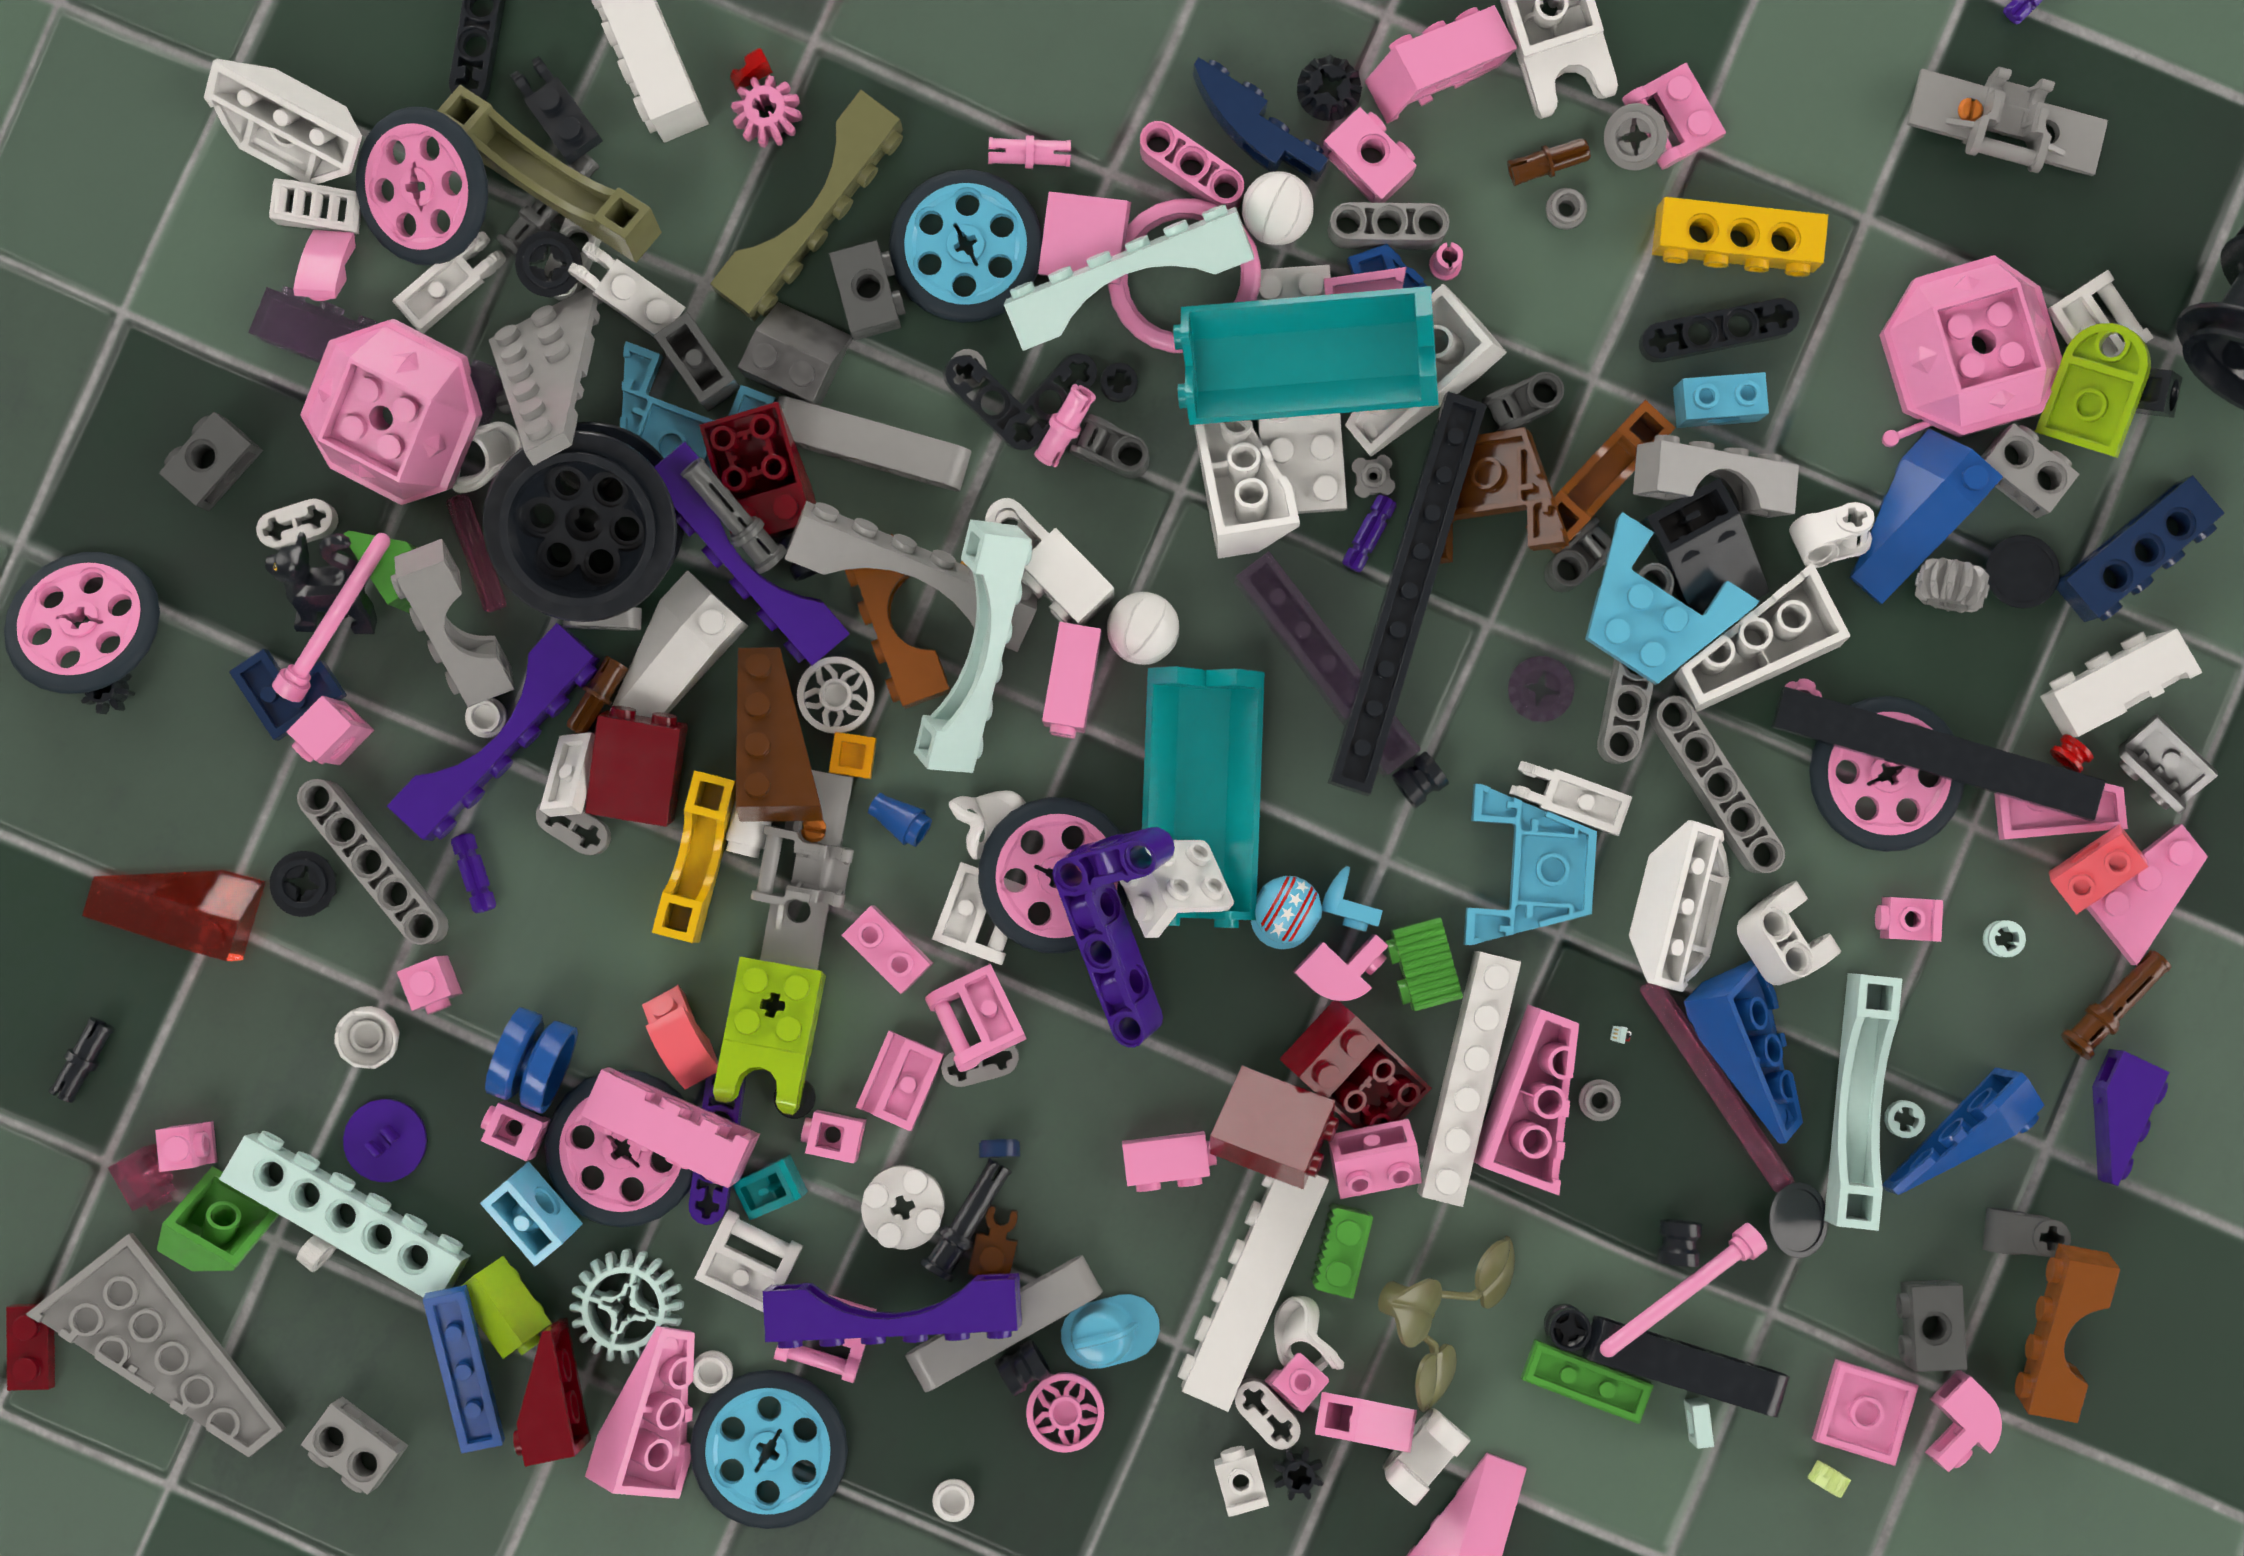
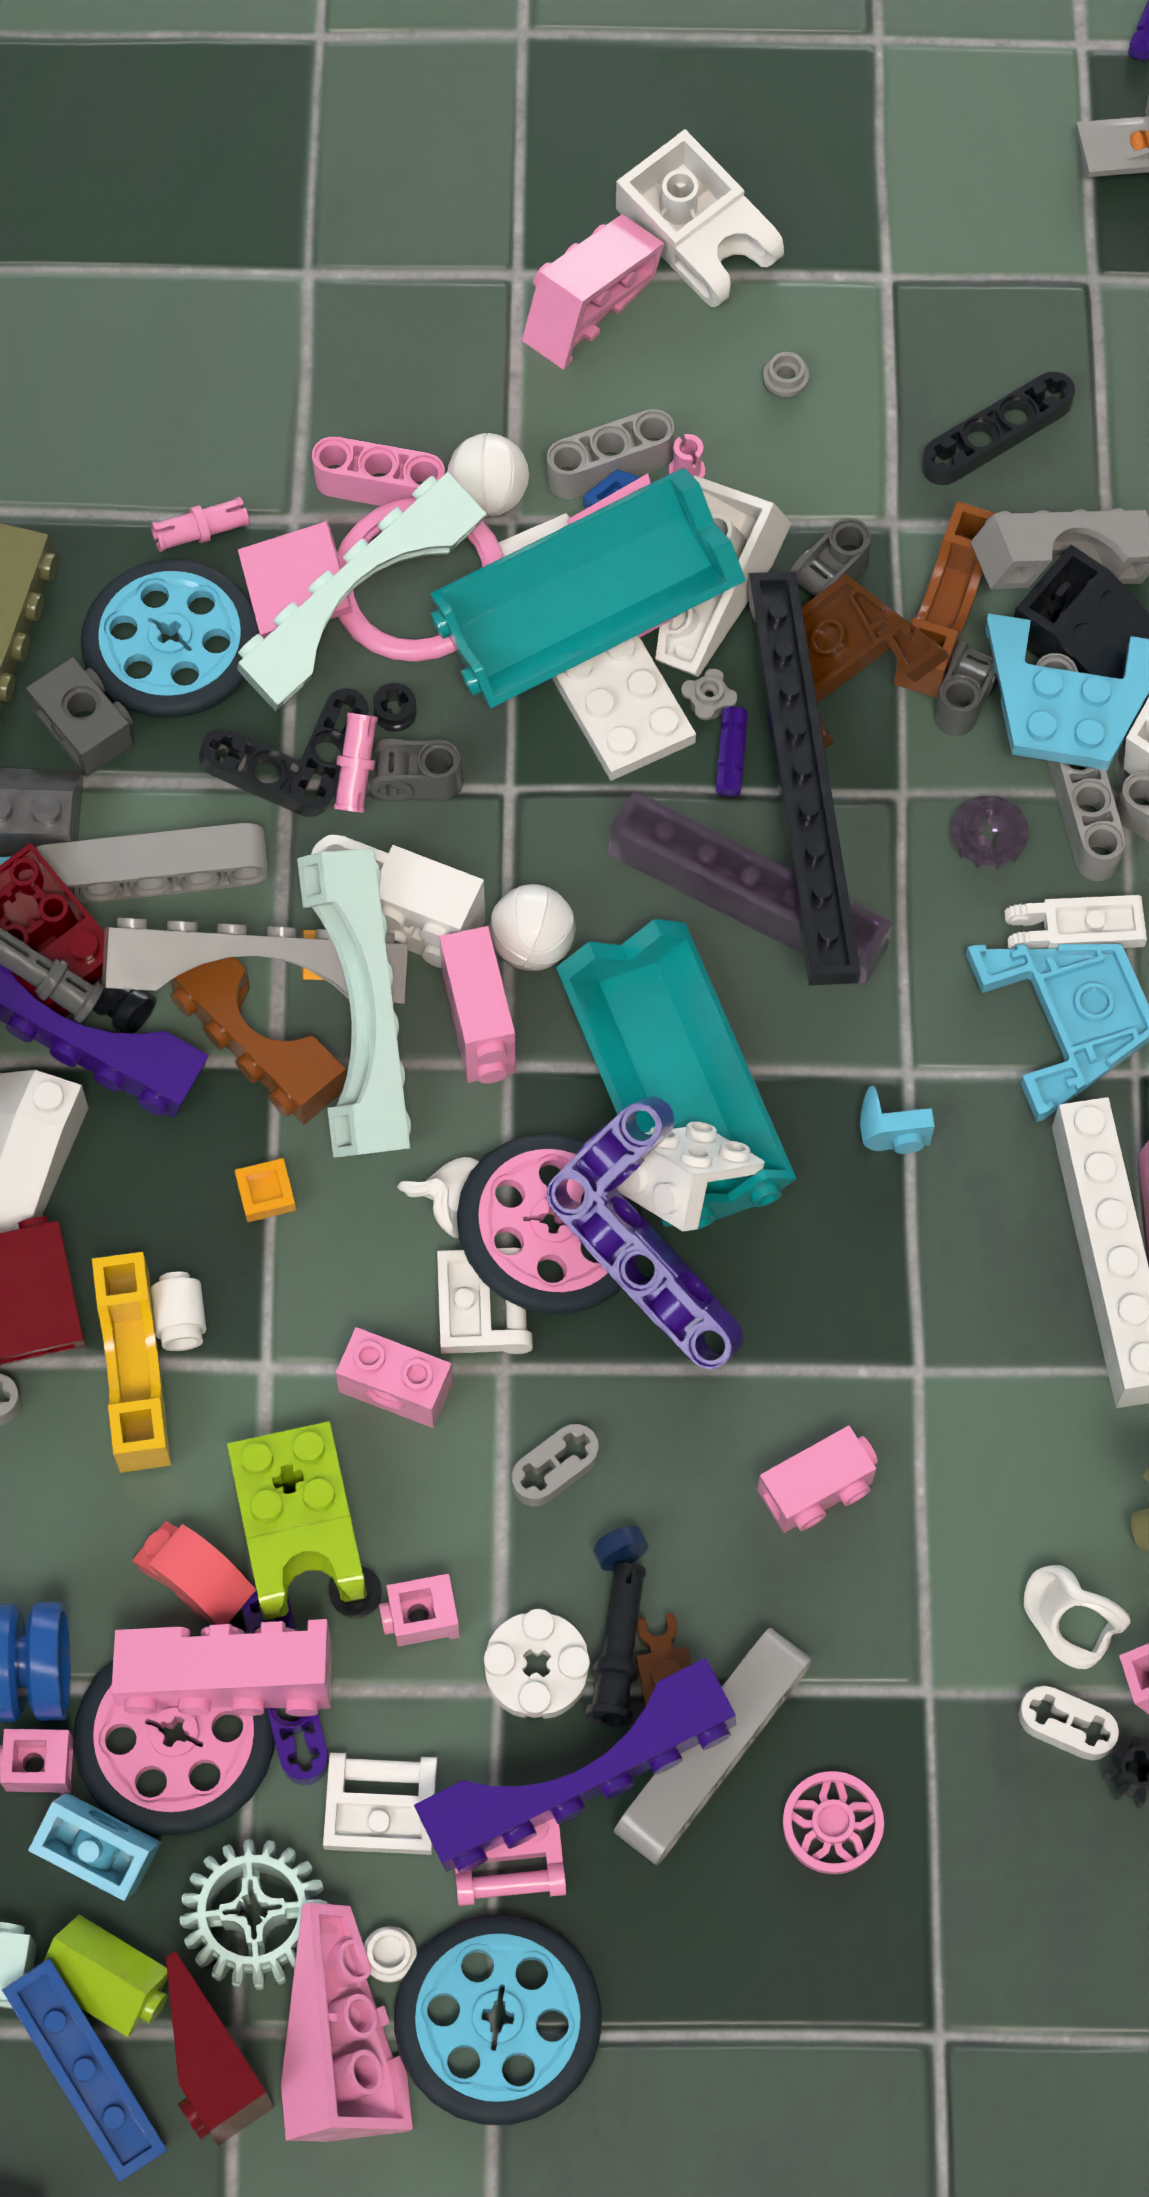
camera: 25 degrees left, 20 degrees down
teal slope [733,1155,808,1220] -> none
reddish brown wedge [736,647,824,822] -> none
light grey piece [751,770,854,970] -> none
white wheel [797,656,875,734] -> none
bright pink plate [855,1030,945,1131] -> none
blue cone [868,793,932,847] -> none
bright pink plate [925,964,1026,1072] -> none
white plate [932,1479,974,1522] -> none
black wheel [995,1339,1051,1397] -> none
medium azure piece [1061,1294,1160,1369] -> none
white brick [1177,1173,1329,1412] -> none
dark blue slope [1193,57,1328,182] -> none
white wedge [1194,420,1300,559] -> none
brick [1210,1066,1339,1189] -> none
white brick [1214,1446,1269,1517] -> none
medium azure helmet [1251,876,1322,949] -> none
bright pink bracket [1264,1353,1329,1412] -> none
dark red slope [1280,1000,1432,1129] -> none
bright pink brick [1292,934,1388,1001] -> none
black gear [1297,54,1362,121] -> none
bright green brick [1311,1203,1373,1299] -> none
bright pink brick [1322,107,1417,203] -> none
bright pink brick [1328,1119,1422,1199] -> none
bright green brick [1385,917,1463,1011] -> none
black wheel [1391,751,1449,808] -> none
reddish brown axle [1507,138,1591,186] -> none
light grey gear [1604,103,1670,170] -> none
bright pink plate [1622,63,1726,170] -> none
yellow brick [1652,197,1829,277] -> none
medium azure brick [1673,372,1769,428] -> none

